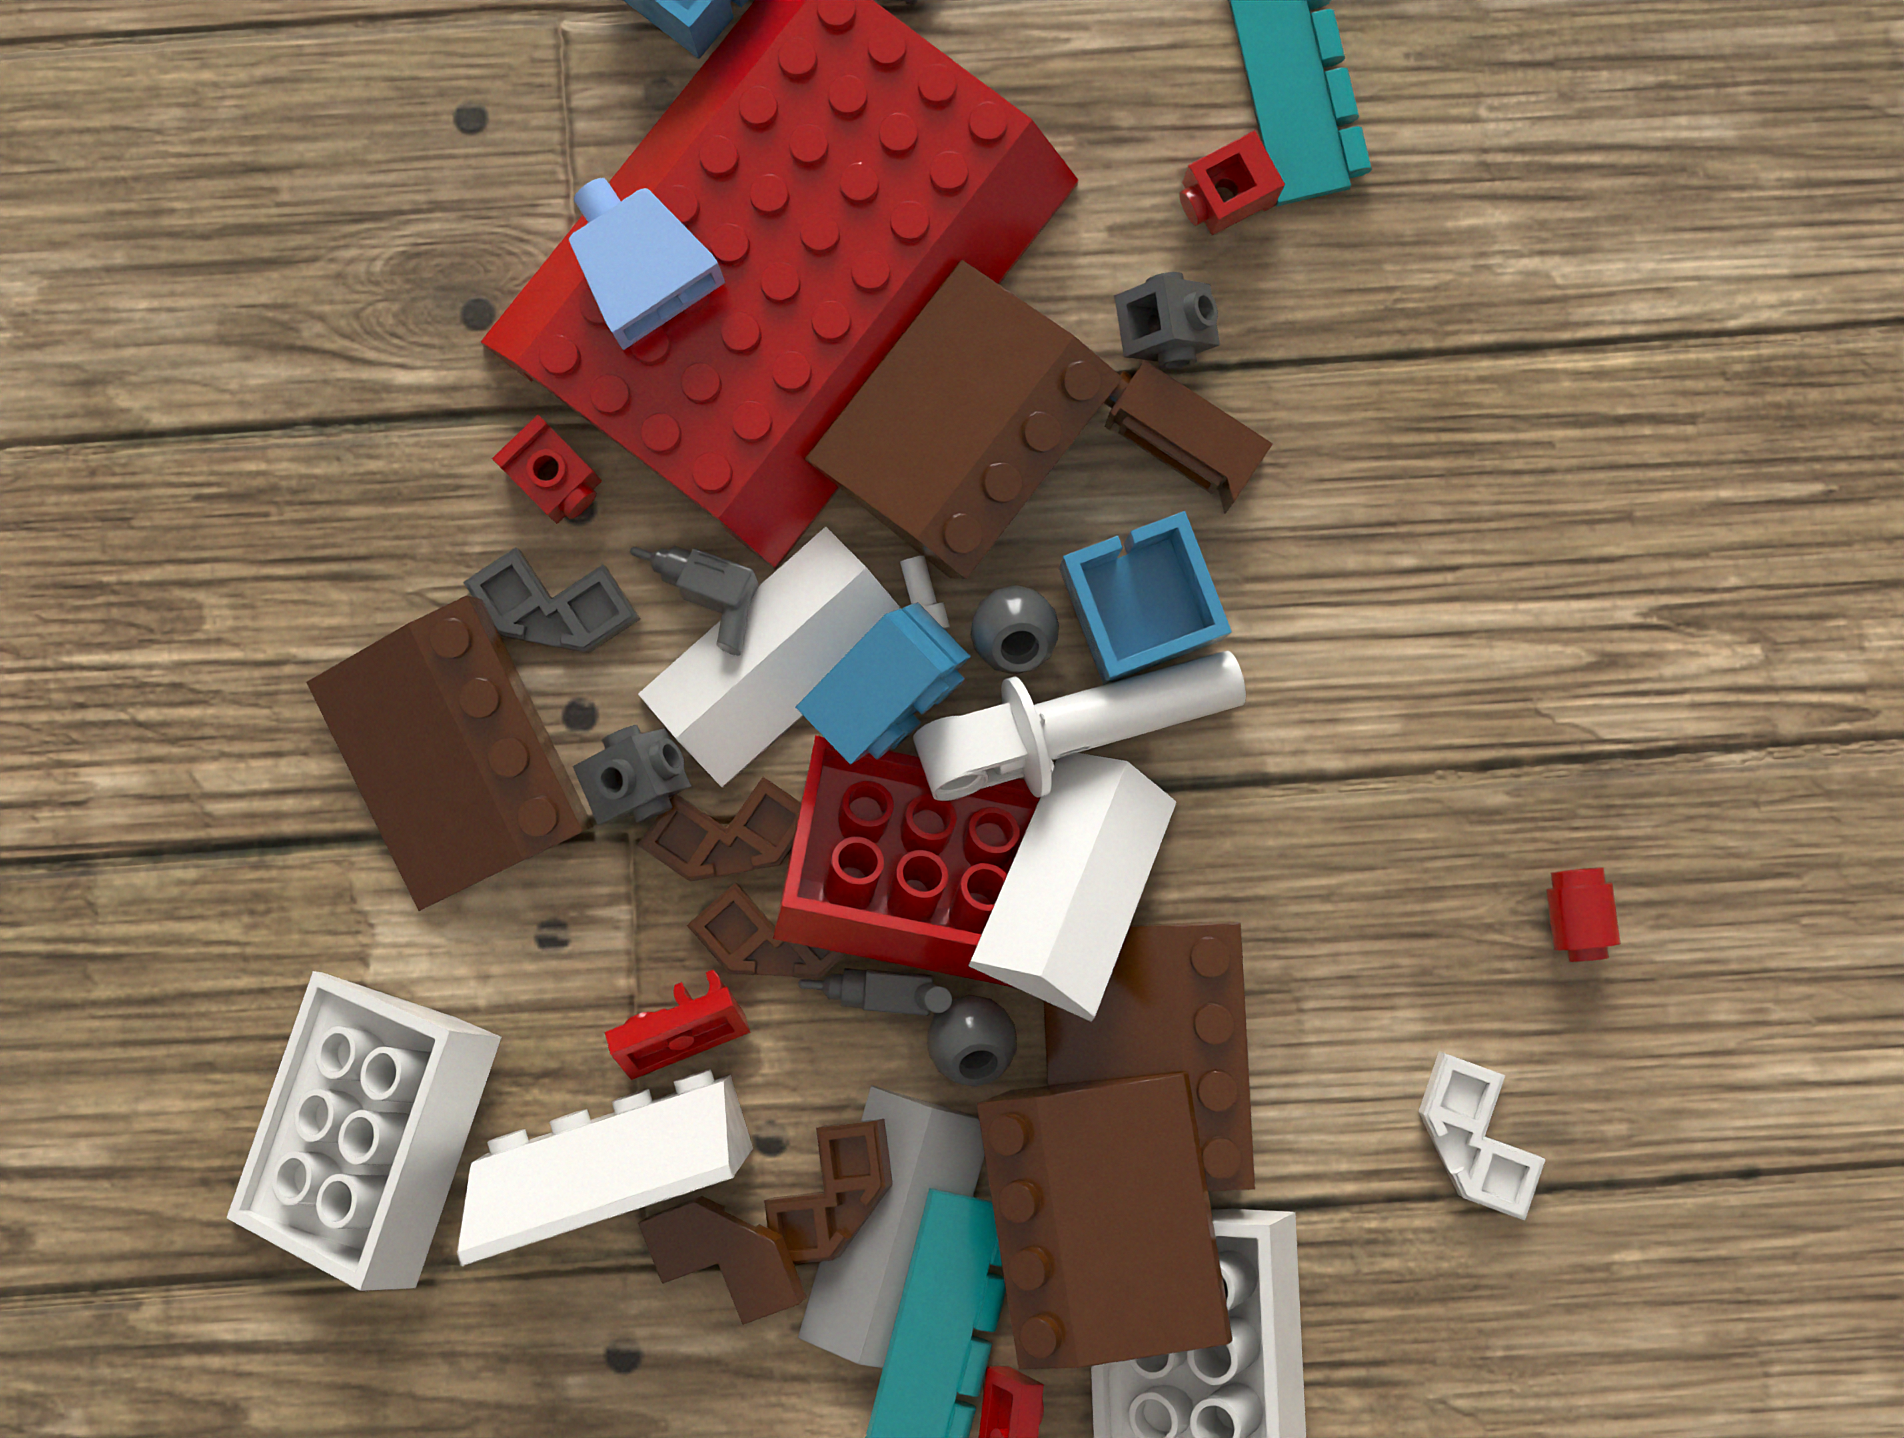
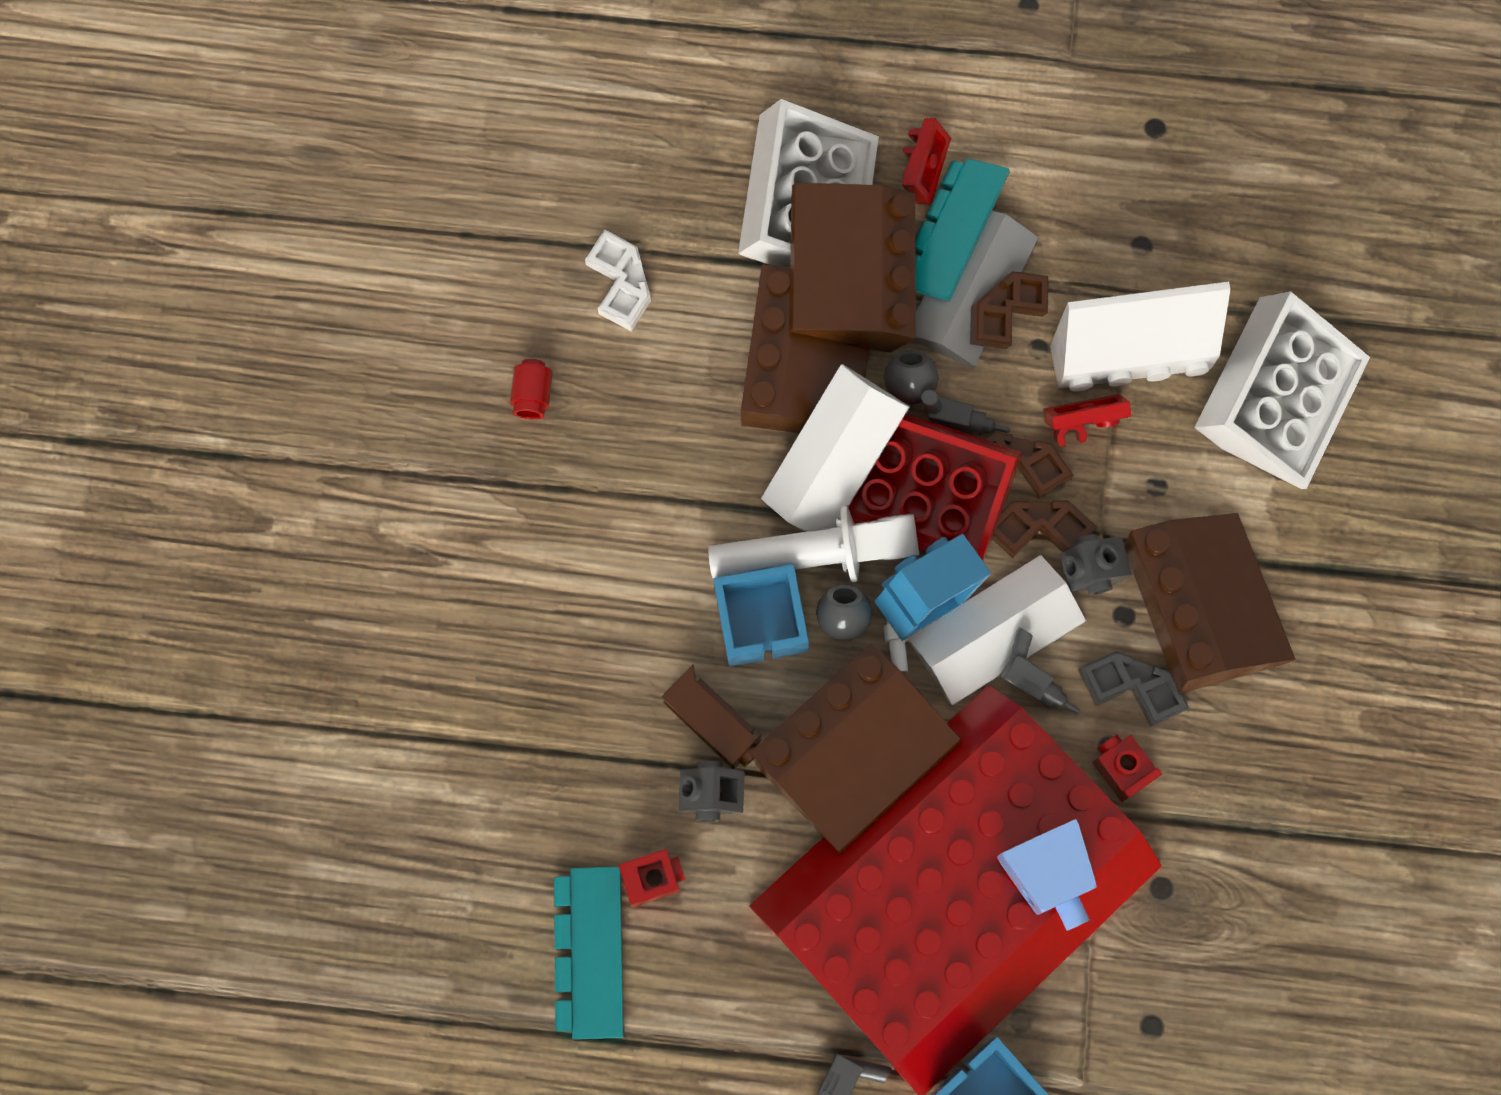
camera: 165 degrees left, 10 degrees down
reddish brown tile [638,1196,807,1325] -> none

